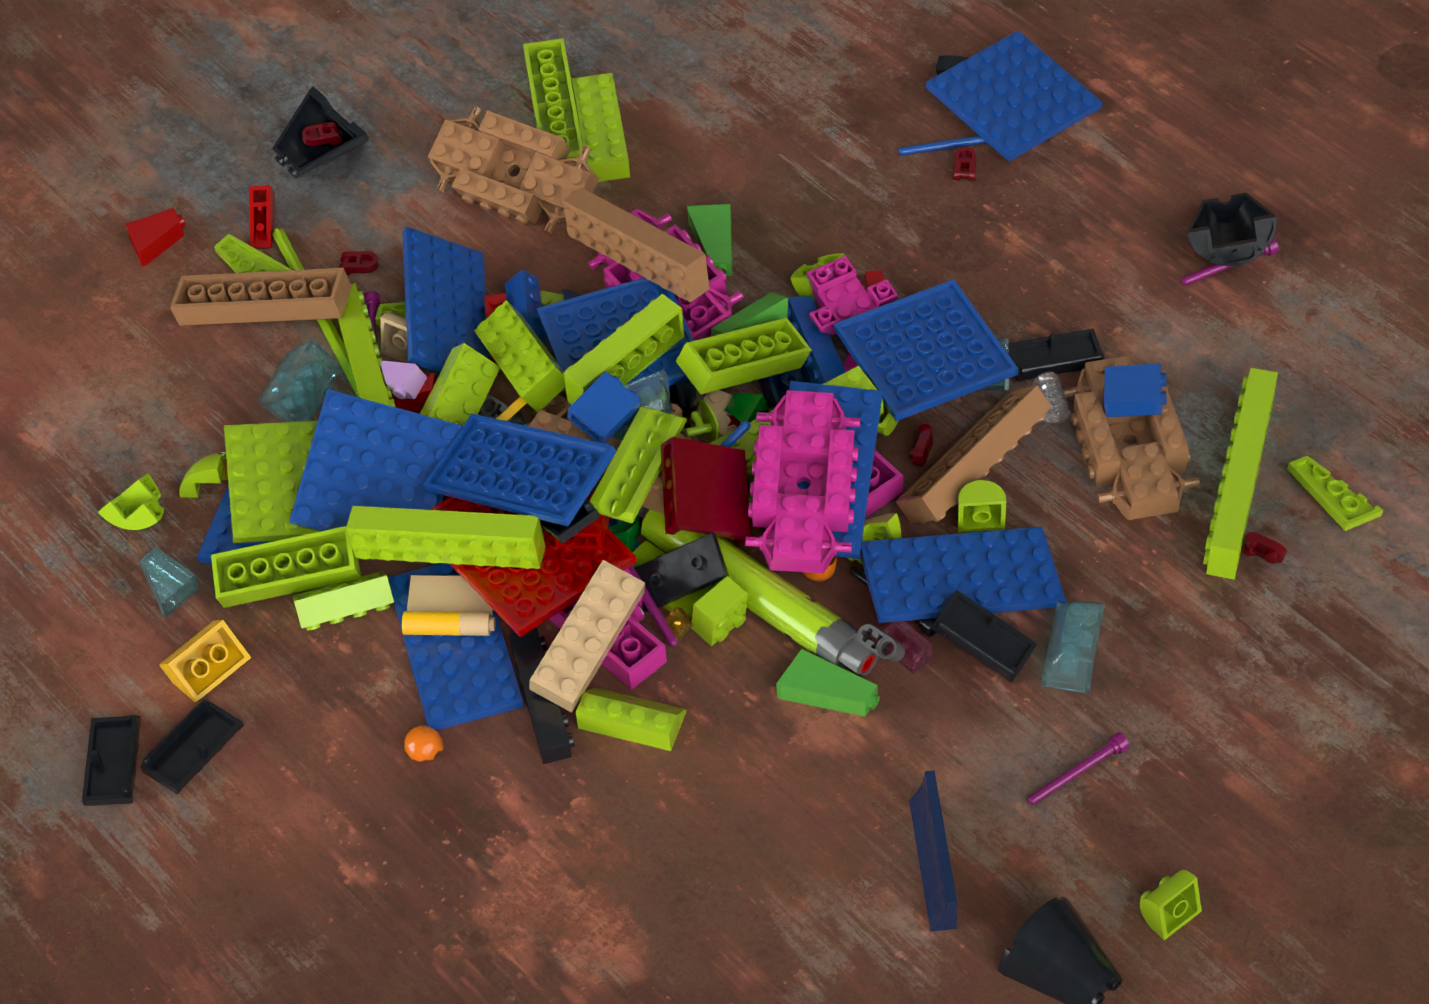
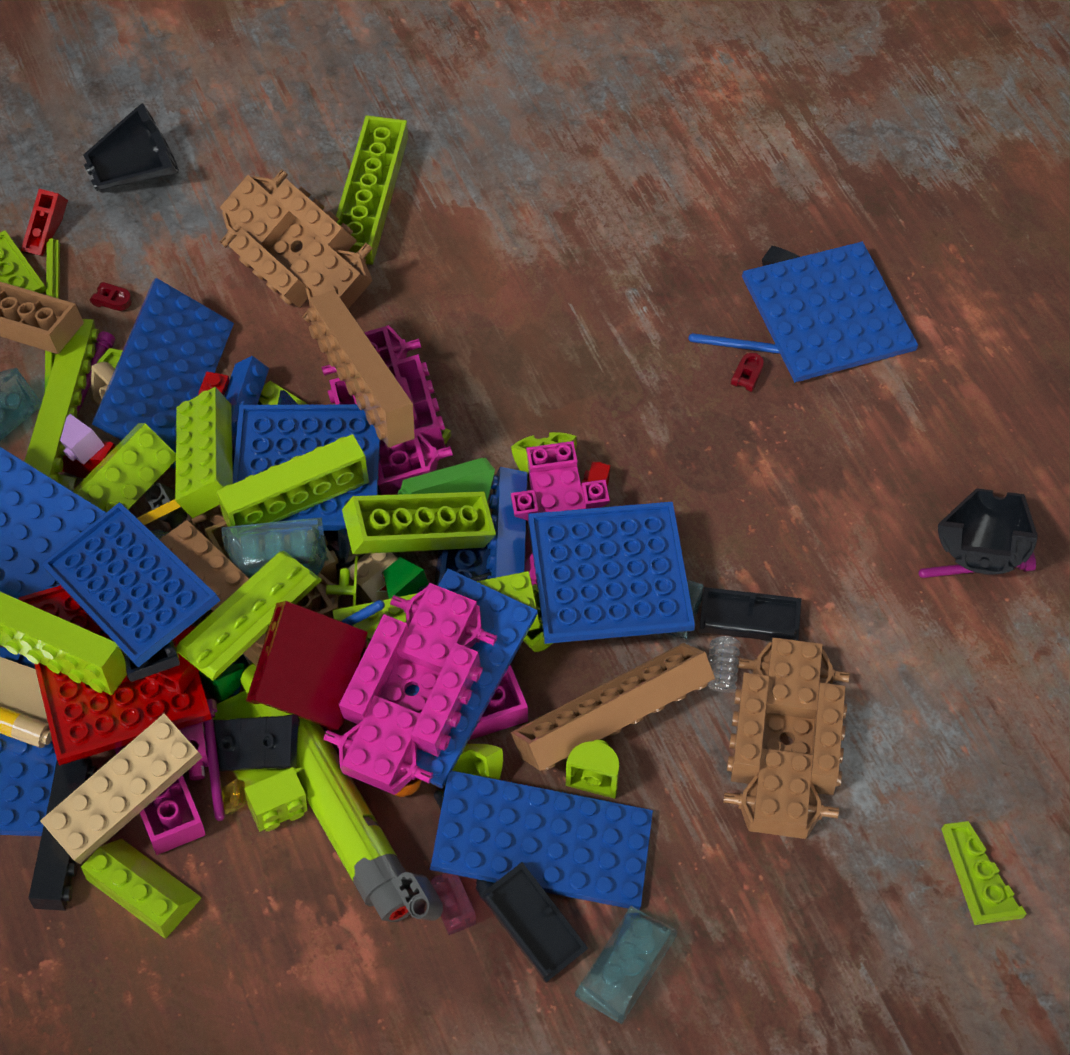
camera: 15 degrees right, 5 degrees up
dark red plate [302,122,342,146] -> none
blue brick [567,372,641,444] -> none
lime brick [572,73,630,182] -> none
bright green slope [687,204,733,276] -> none
bright green slope [776,649,880,717] -> none
dark red plate [910,424,933,466] -> none
blue brick [1104,363,1167,417] -> none
lime brick [1203,368,1278,580] -> none
dark red plate [1243,532,1287,564] -> none

